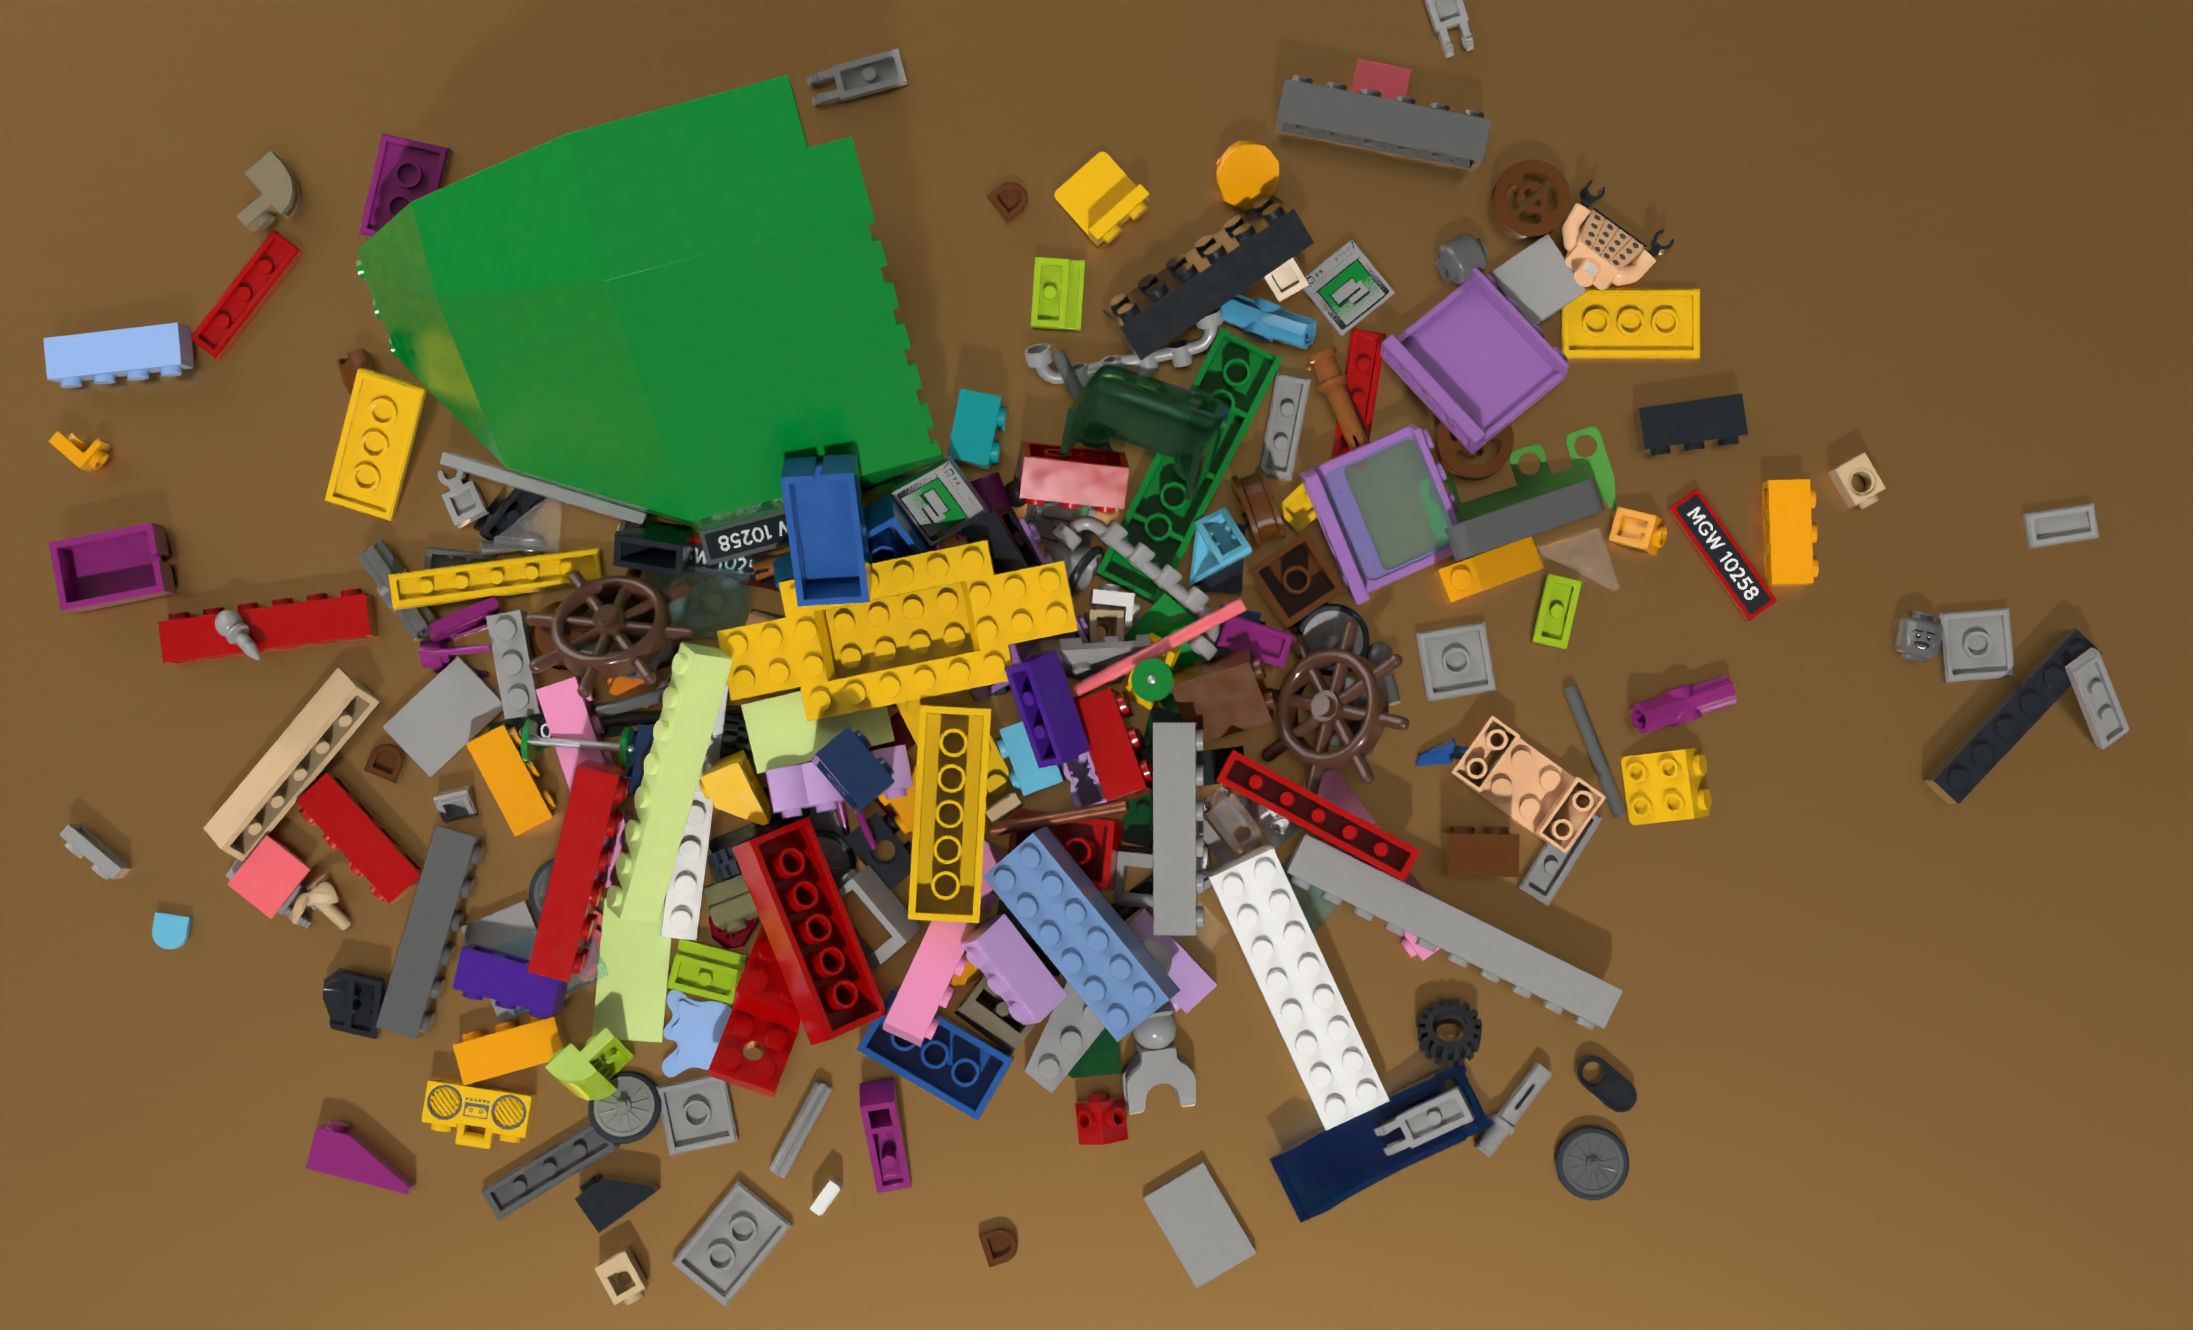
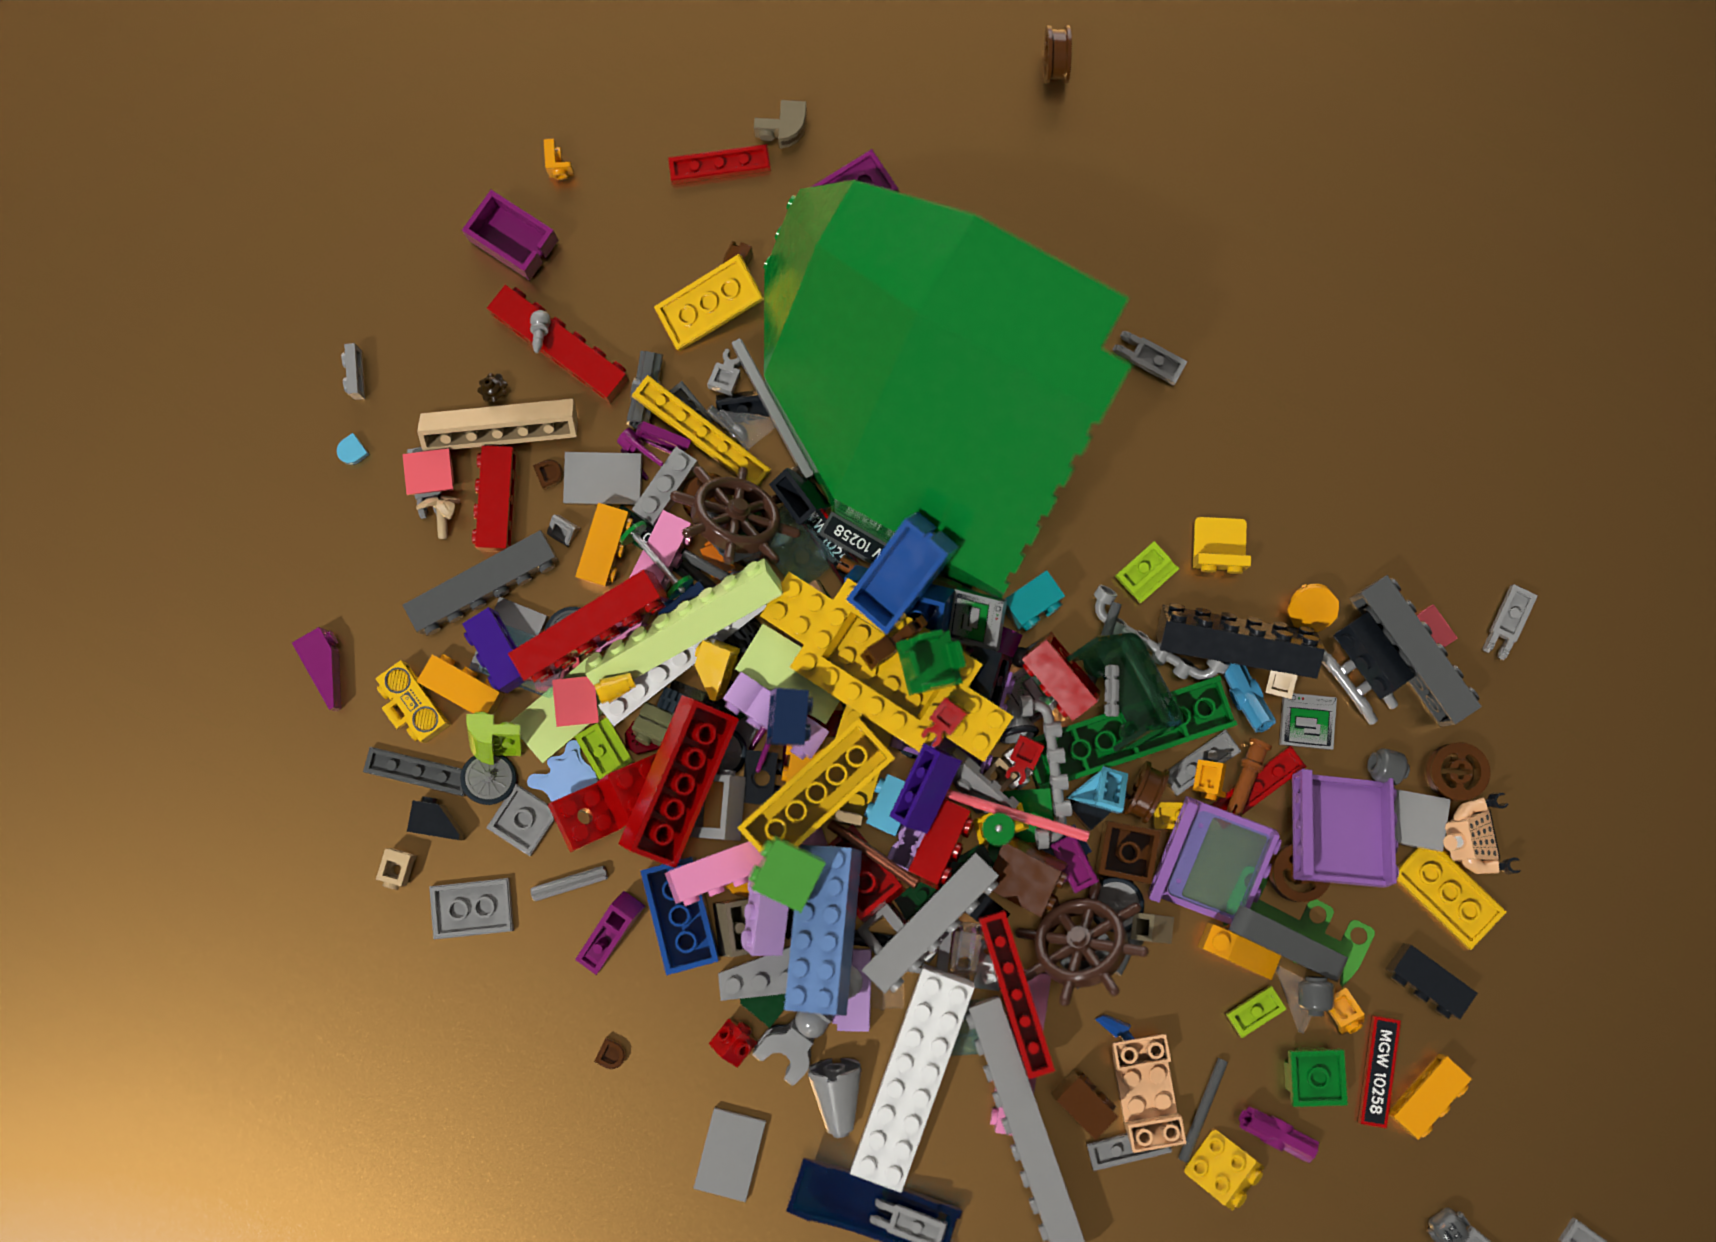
camera: 50 degrees right, 5 degrees down
light blue brick [43,323,194,388] -> none
black slope [323,968,387,1039] -> none
white tile [810,1177,843,1216] -> none
reddish brown tile [986,182,1028,225] -> none
light grey tile [1415,622,1496,702] -> none
black tyre [1418,998,1482,1067] -> none
tan brick [1828,452,1886,510] -> none
none -> dark brown plant [477,373,508,402]
none -> coral piece [552,676,599,727]
none -> yellow cone [594,673,636,704]
none -> bright green brick [748,835,826,913]
none -> light grey cone [808,1058,861,1138]
none -> reddish brown piece [860,615,928,670]
none -> green panel [896,629,966,696]
none -> red plate [921,696,969,747]
none -> red plate [1006,734,1045,785]
none -> light grey axle [1105,665,1119,717]
none -> dark tan brick [1131,913,1174,944]
none -> light orange bracket [1193,759,1227,801]
none -> green panel [1284,1047,1348,1107]
none -> dark grey head [1298,976,1335,1016]
none -> light grey piece [1322,630,1398,725]
none -> black brick [1334,612,1415,700]

